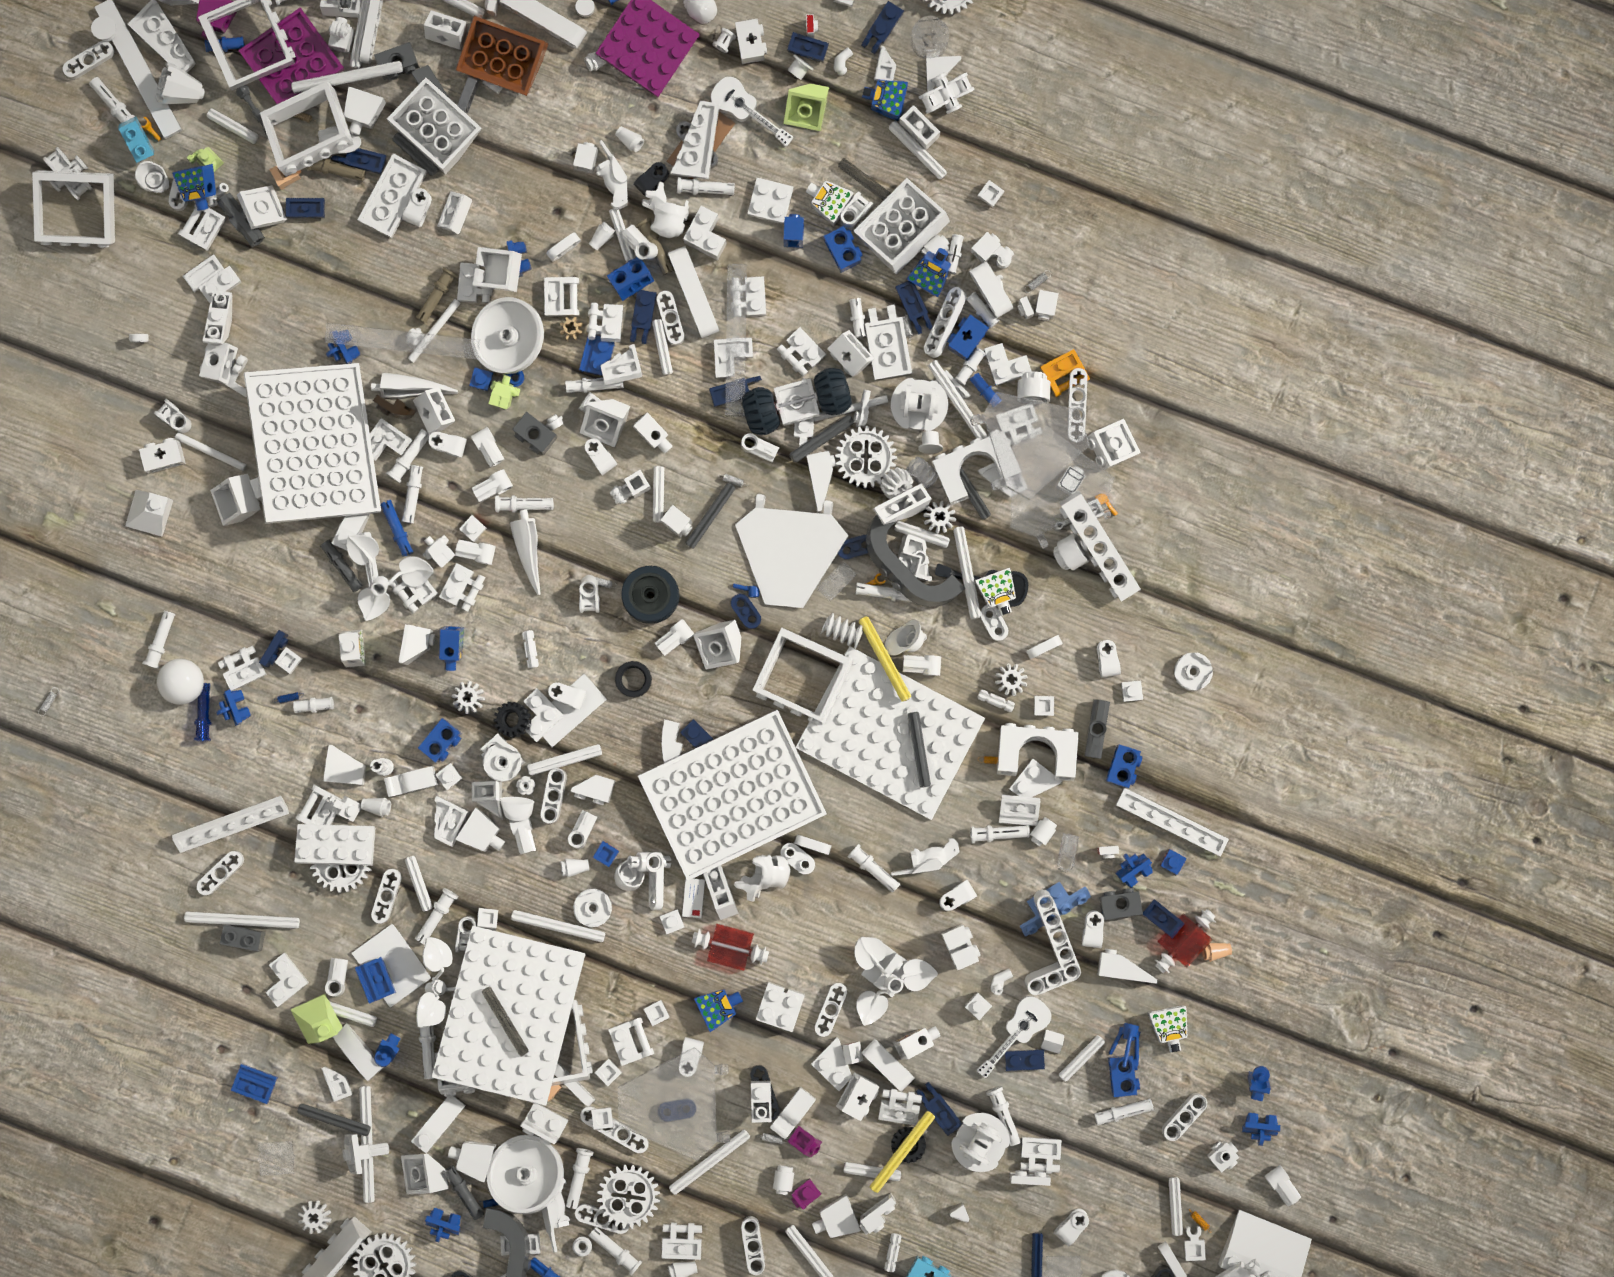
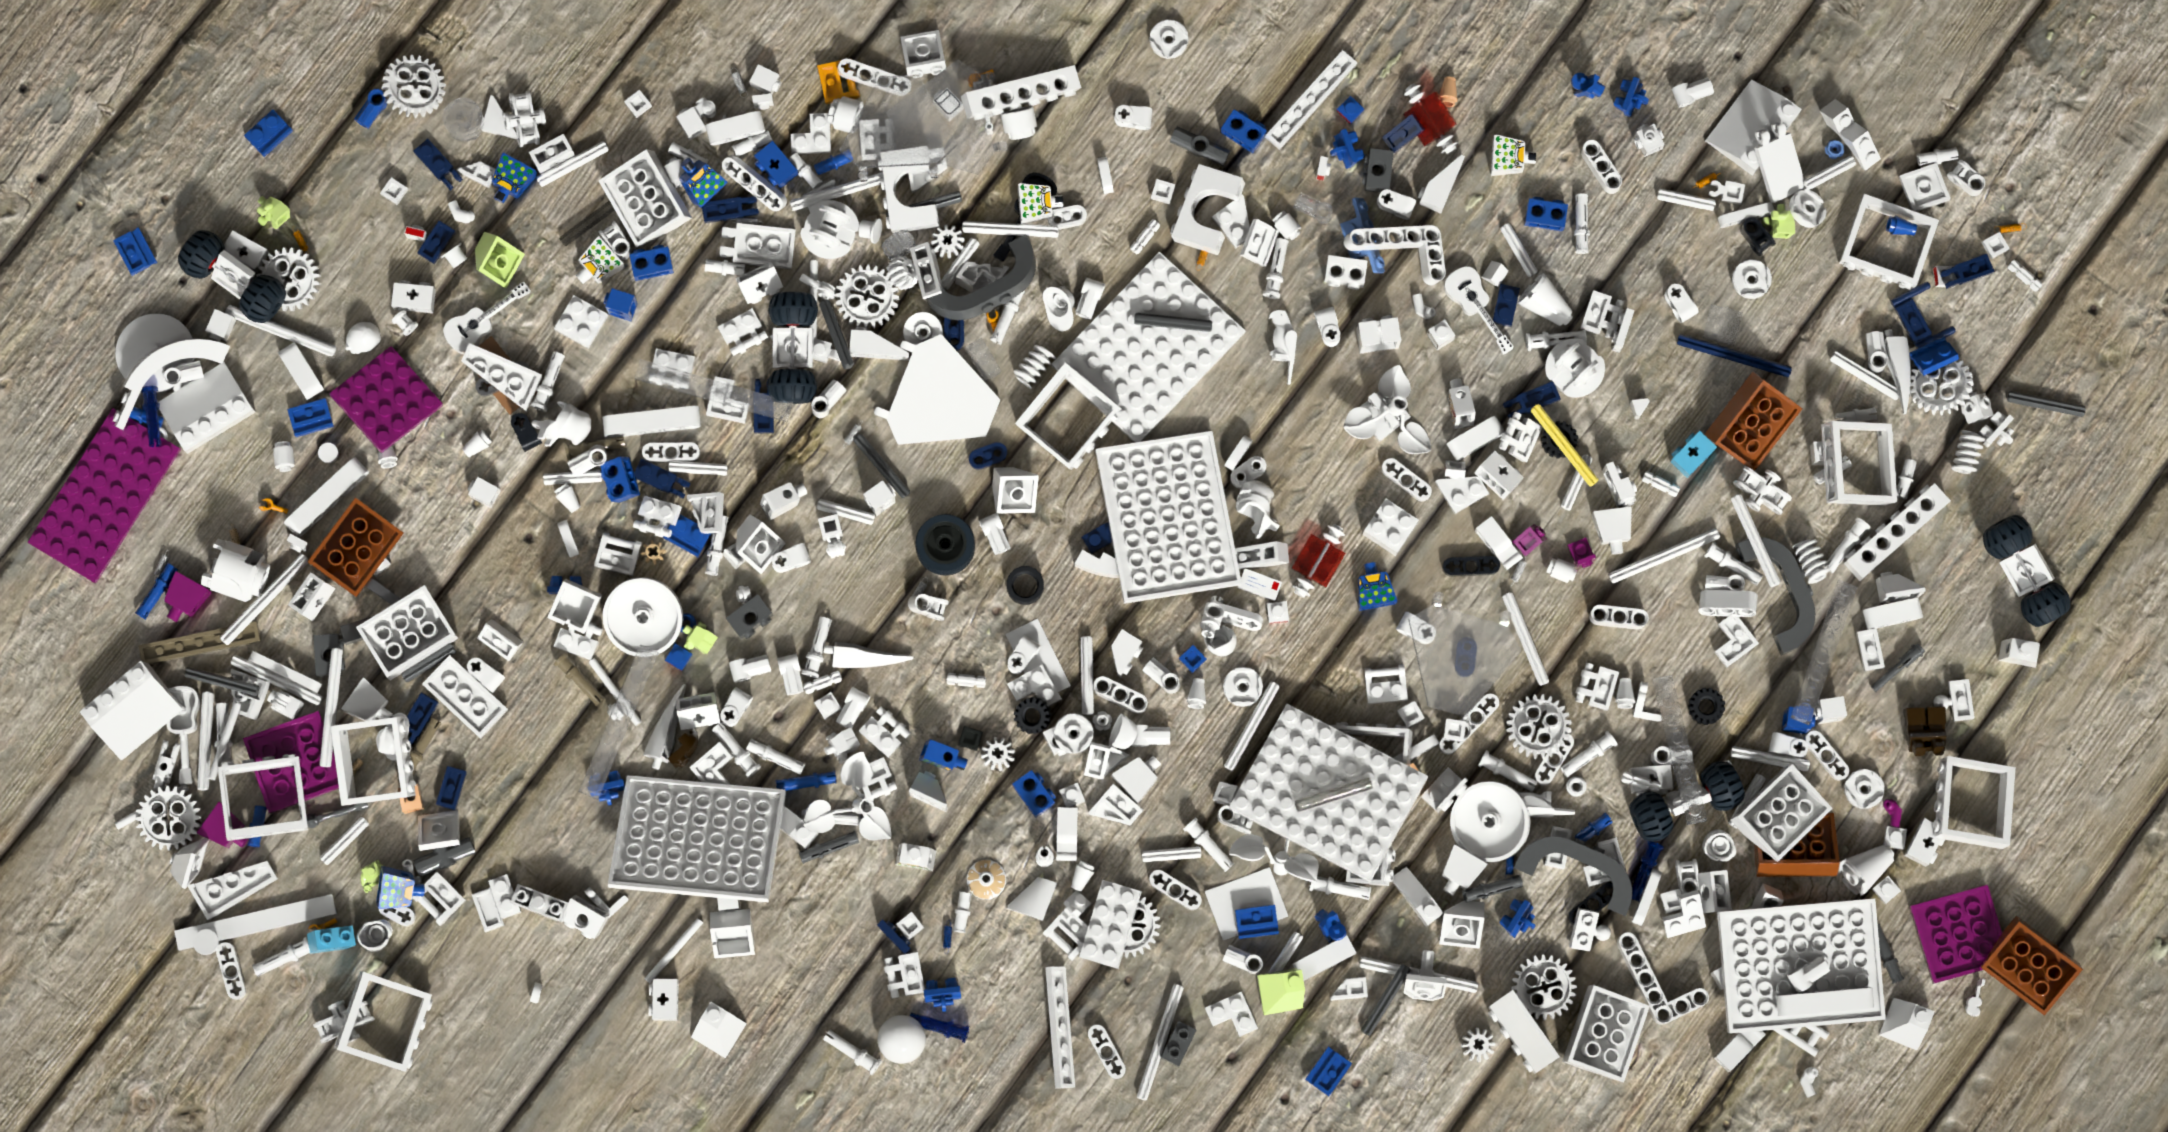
camera: 80 degrees left, 5 degrees down
white piece [154,399,192,433] -> none
white cone [156,62,205,104] -> none
white animal [596,140,628,209] -> none
white plate [644,1000,670,1026] -> none
white brick [683,206,726,261] -> none
blue hand [733,583,759,597] -> none
white slope [751,1081,772,1123] -> none
white pin [847,844,900,893] -> none
light yellow axle [859,616,911,702] -> none
white gear [995,664,1028,696] -> none
blue plant [1109,1023,1141,1068] -> none
white plate [1121,681,1143,702] -> none
none -> white axle [803,671,842,694]
none -> white dish [903,312,943,345]
none -> pearl dark grey tile [958,726,983,751]
none -> tan dish [967,860,1006,899]
none -> white brick [1324,255,1368,290]
none -> white cone [1518,273,1573,326]

